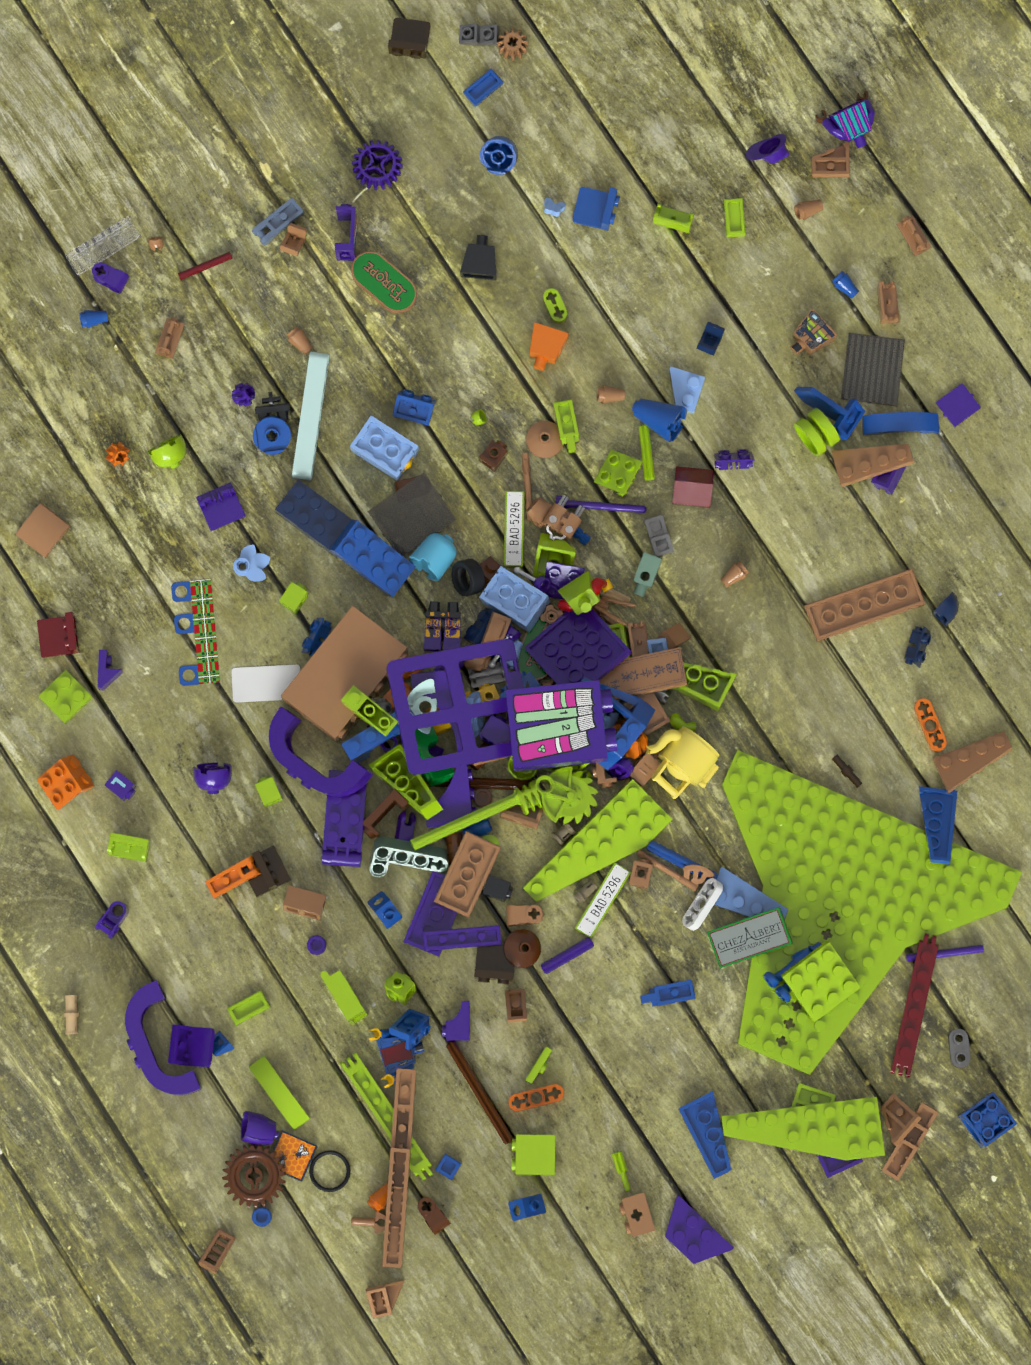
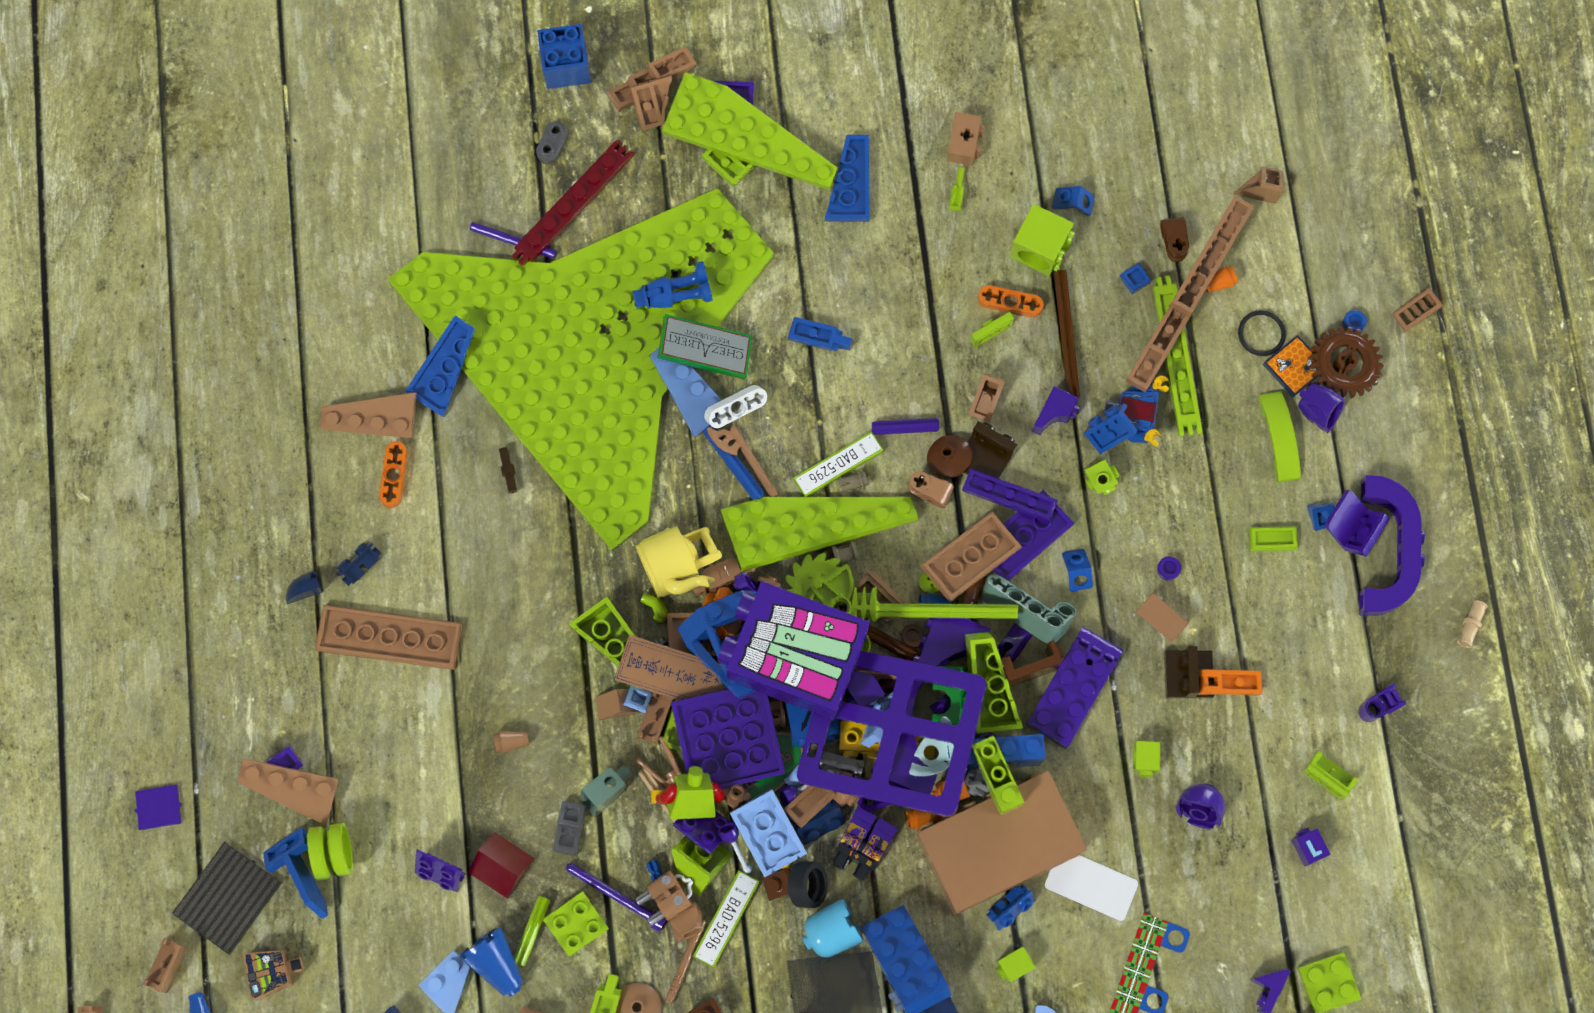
camera: 155 degrees left, 5 degrees down
orange bracket [38,754,95,810] -> none
dark purple arch [269,707,373,797] -> none
lime hinge [320,970,368,1026] -> none
medium nougat bar [351,1212,386,1233] -> none
black brick [483,875,513,903] -> none
medium nougat brick [628,858,653,889] -> none
dark purple wing [665,1195,734,1264] -> none
lime plate [781,941,861,1022] -> none
blue slope [862,412,939,435] -> none

